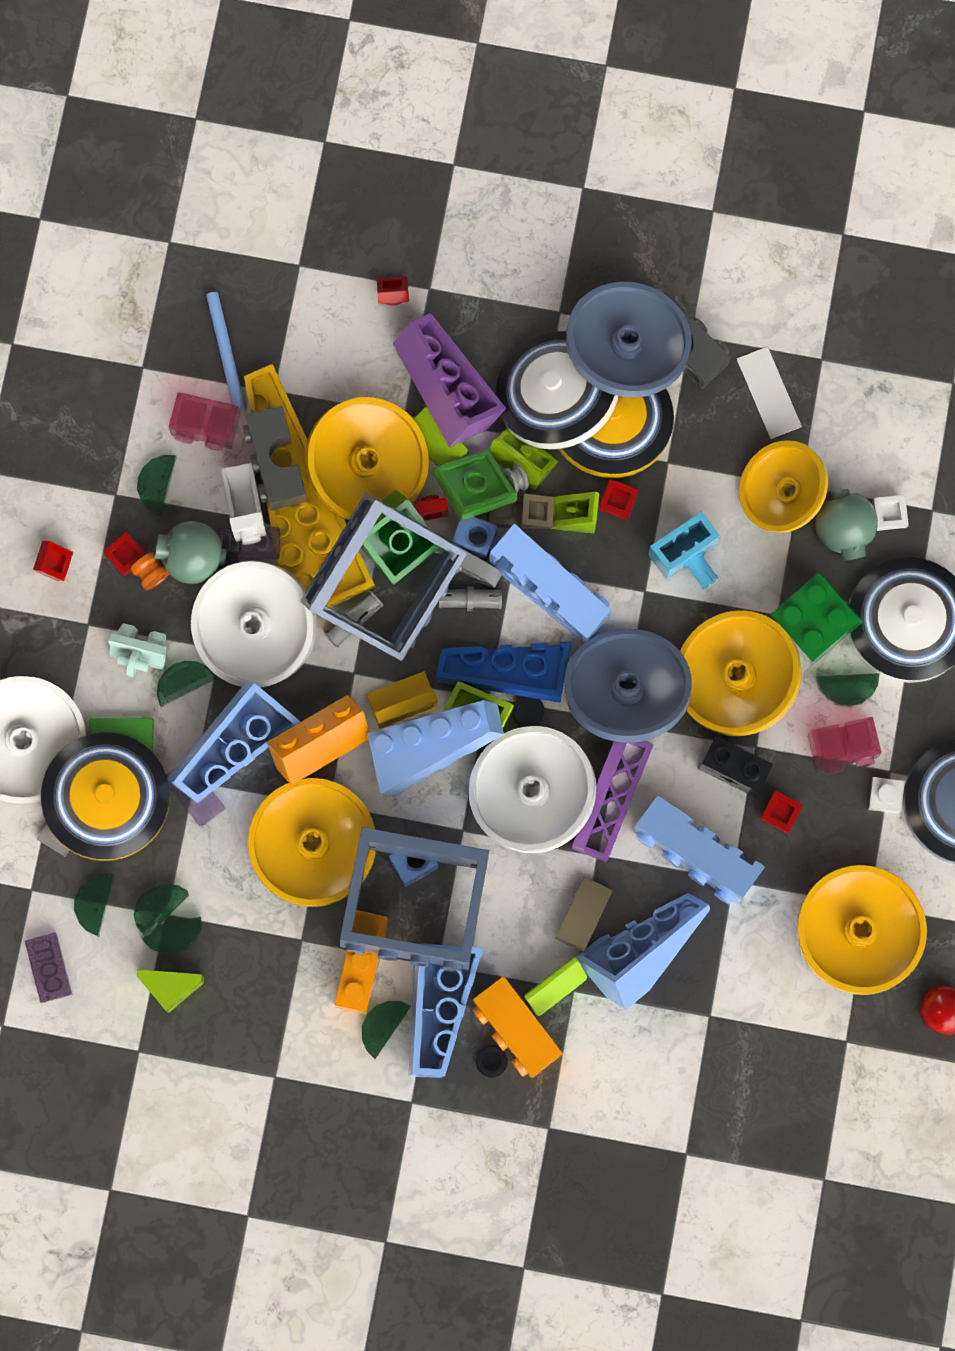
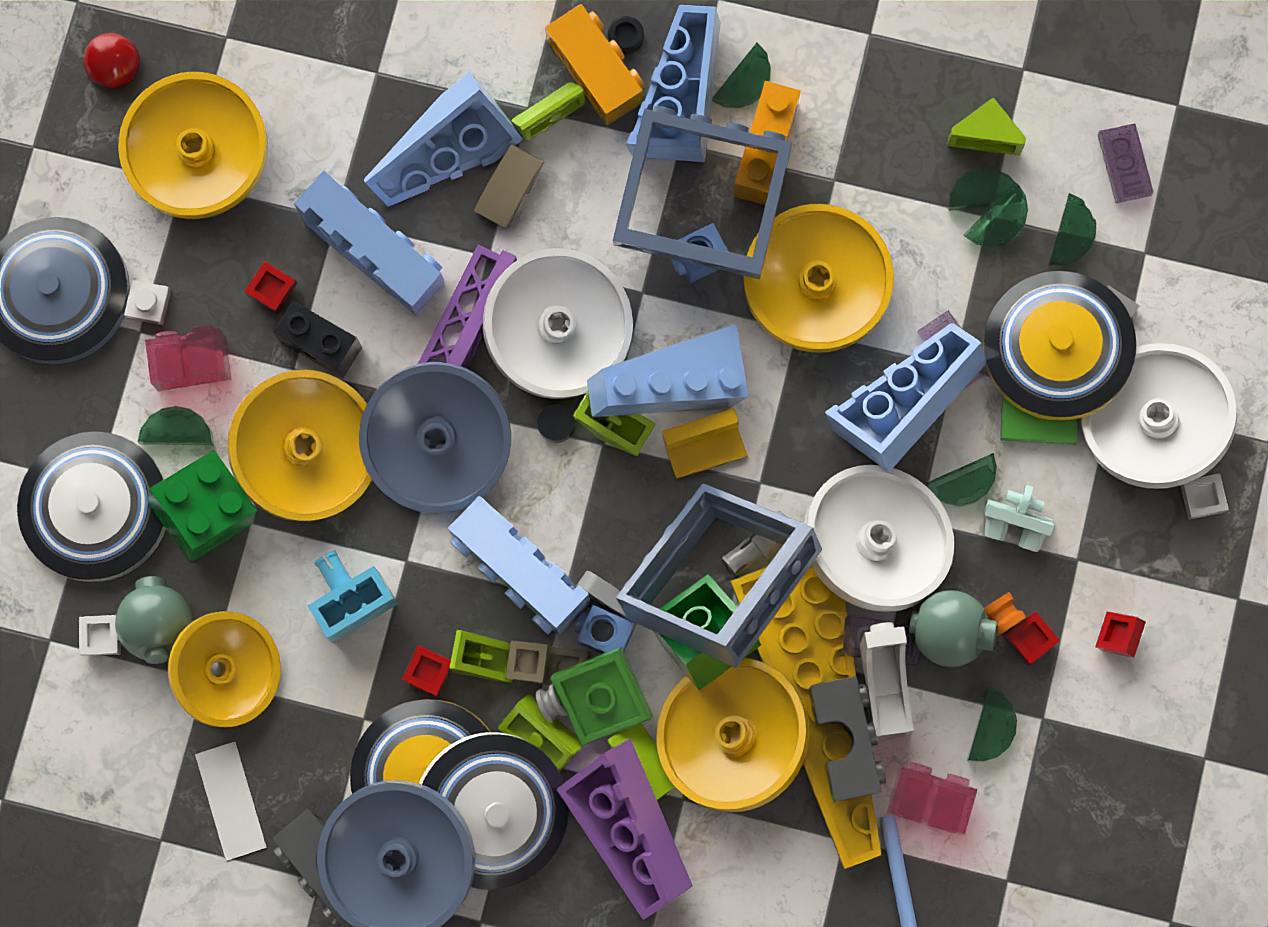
camera: 170 degrees left, 0 degrees up
light orange brick [267,695,370,786] -> none
red plate [415,495,449,521] -> none
blue wing [436,641,571,703] -> none
light grey pin [439,586,502,611] -> none

